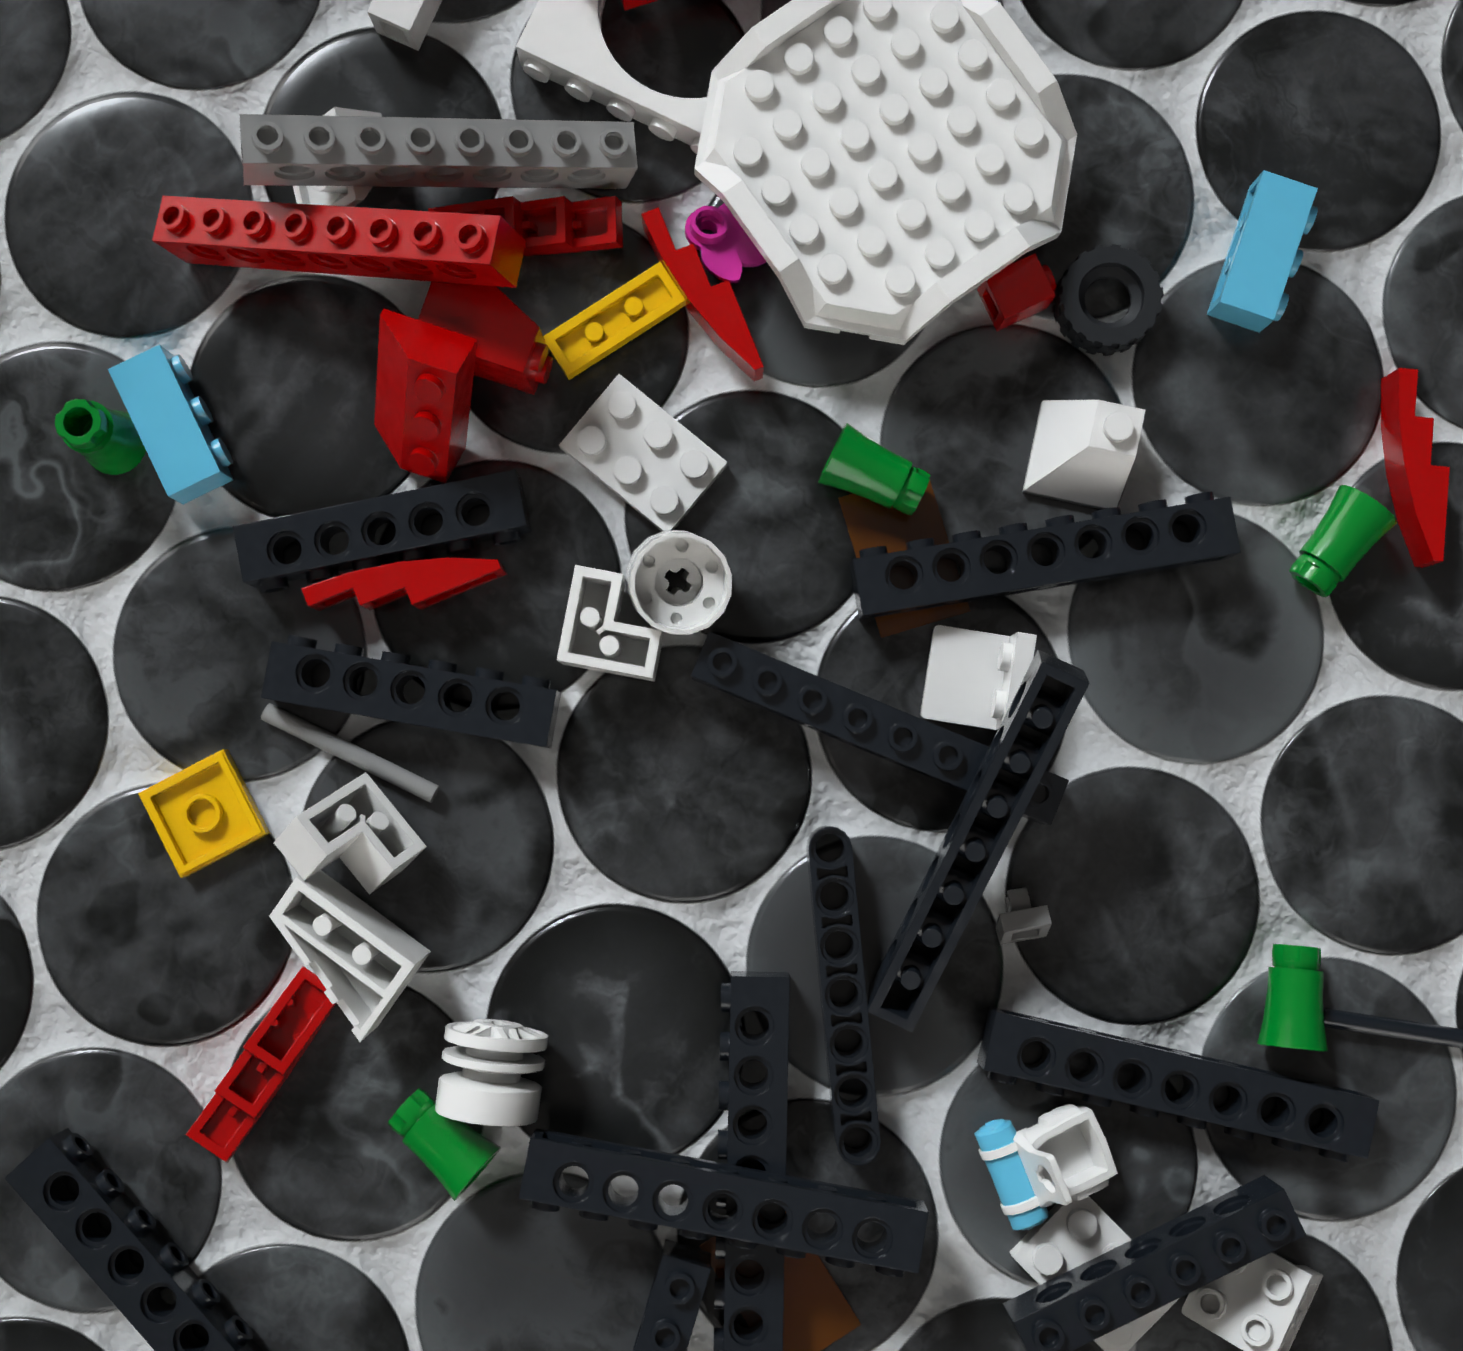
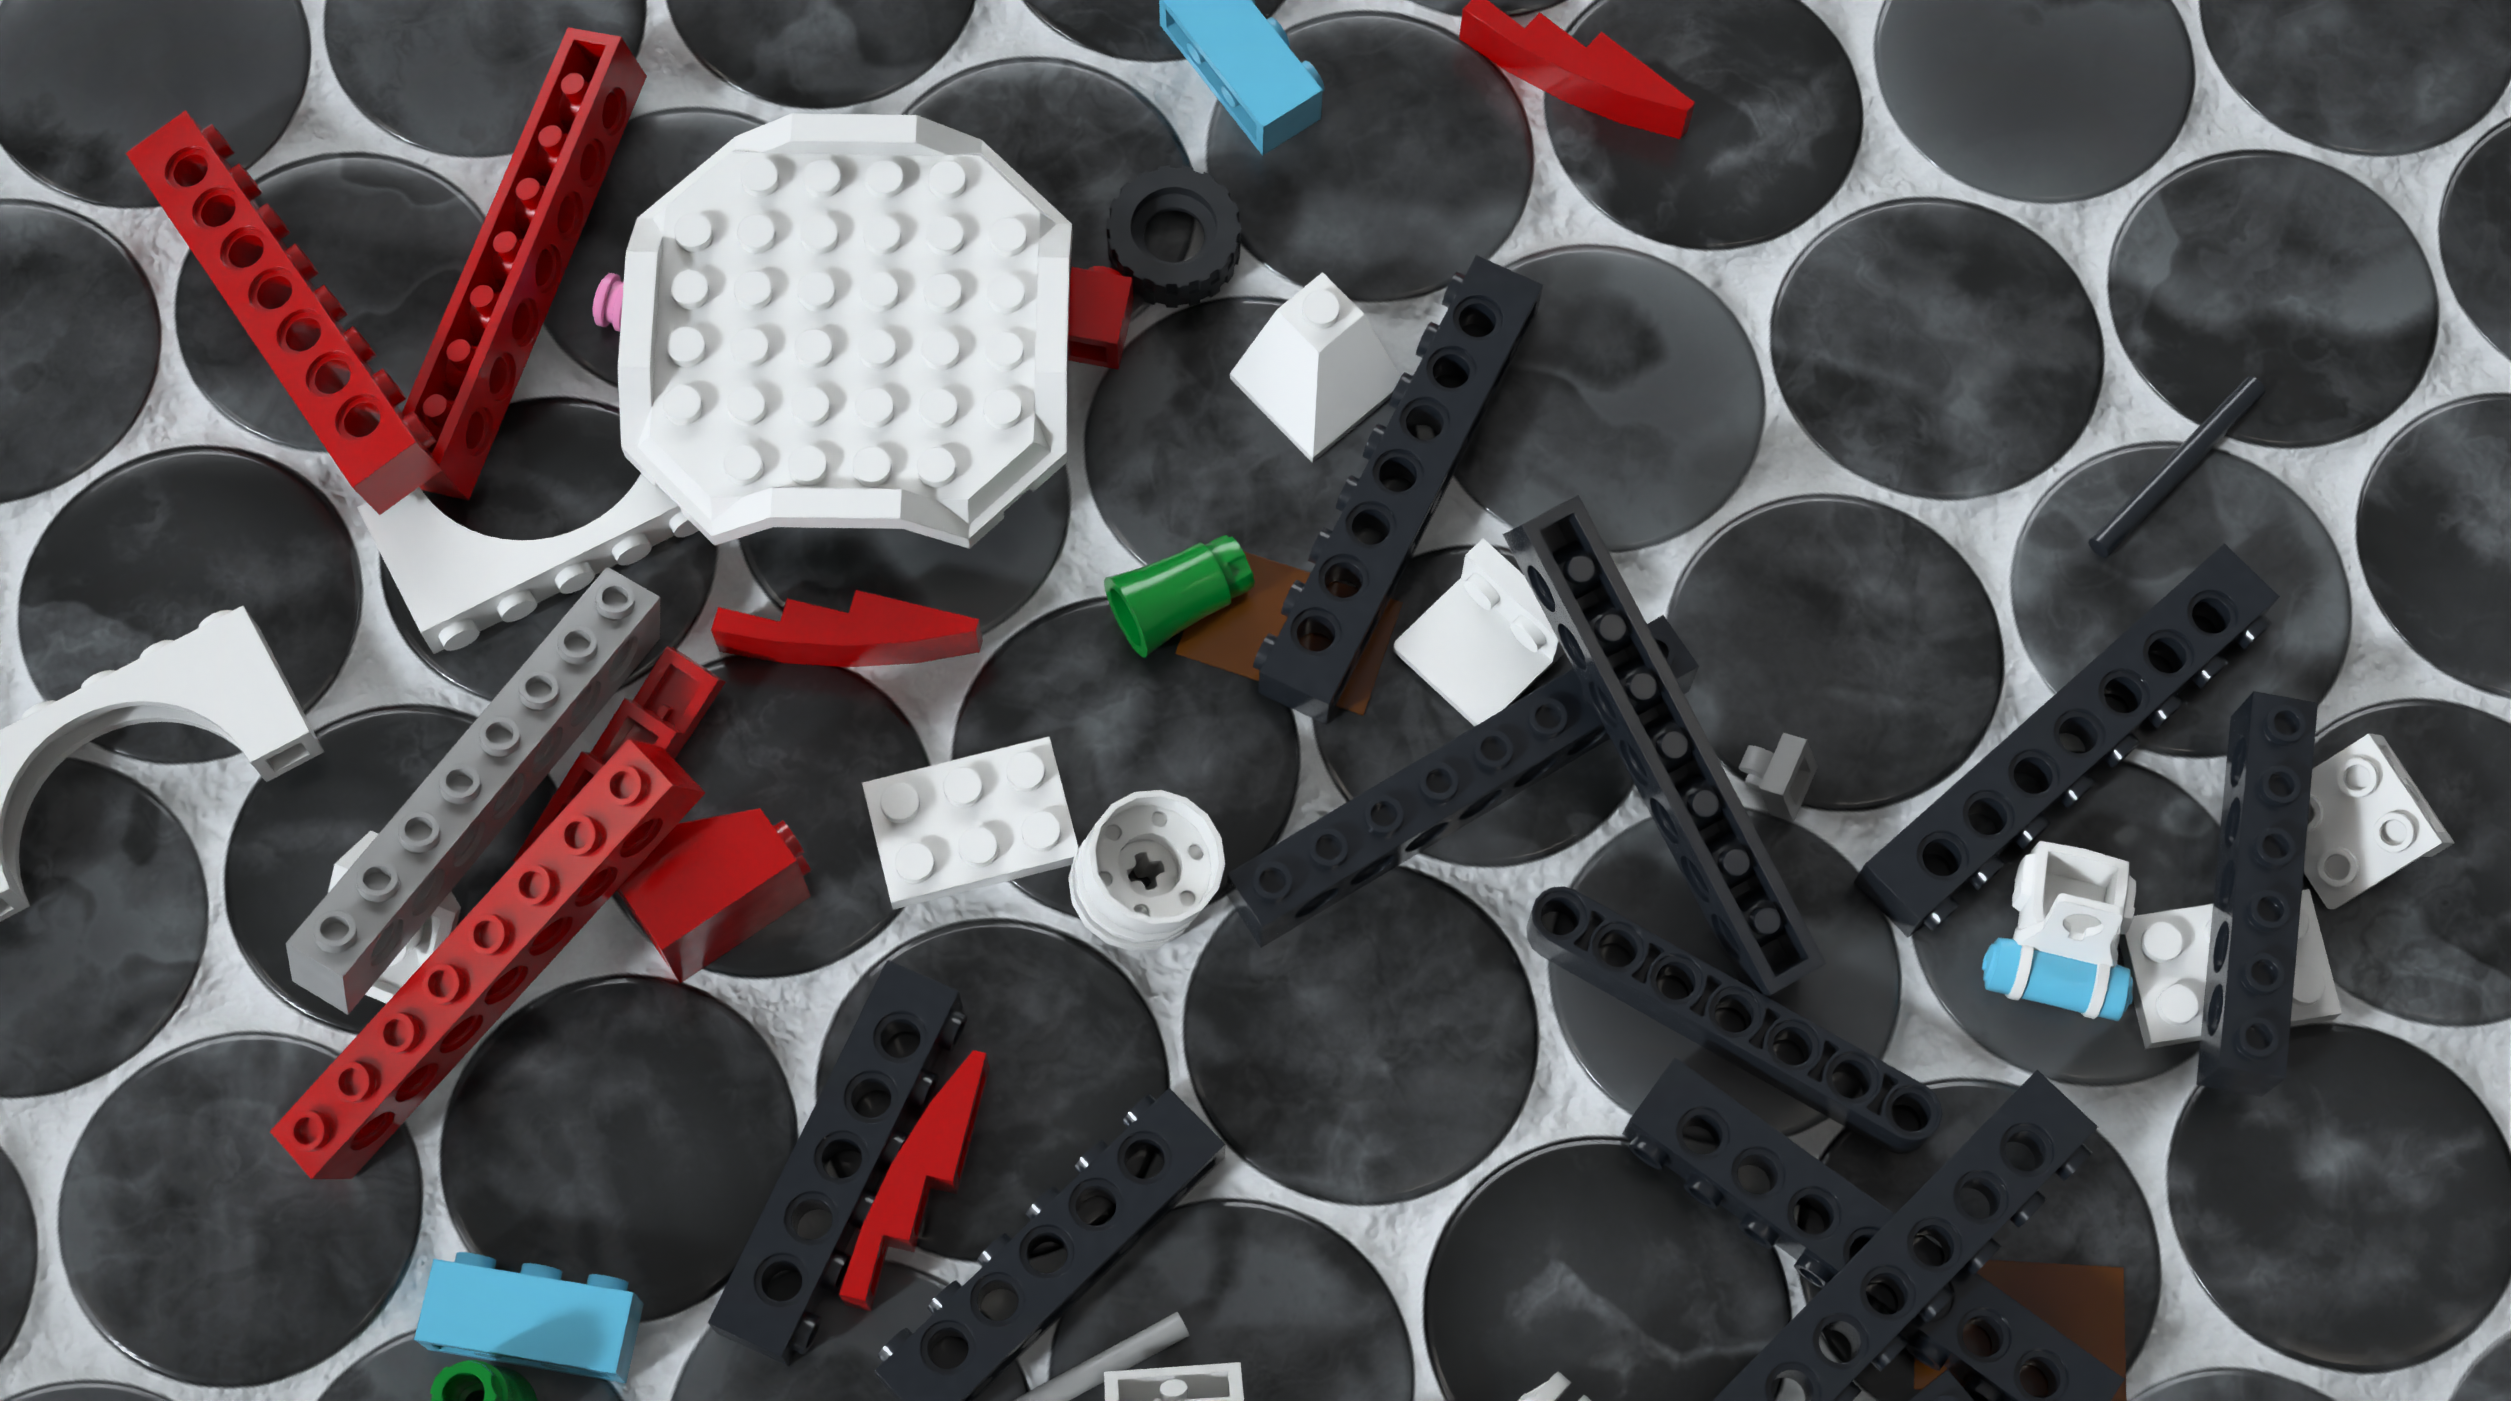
camera: 55 degrees left, 15 degrees down
red slope [374,309,477,483] -> none
yellow plate [543,262,686,380] -> none
white brick [557,565,664,682] -> none
dark pink plate [685,203,766,283] -> none
green plant [1257,944,1328,1051] -> none
green plant [1289,485,1397,597] -> none

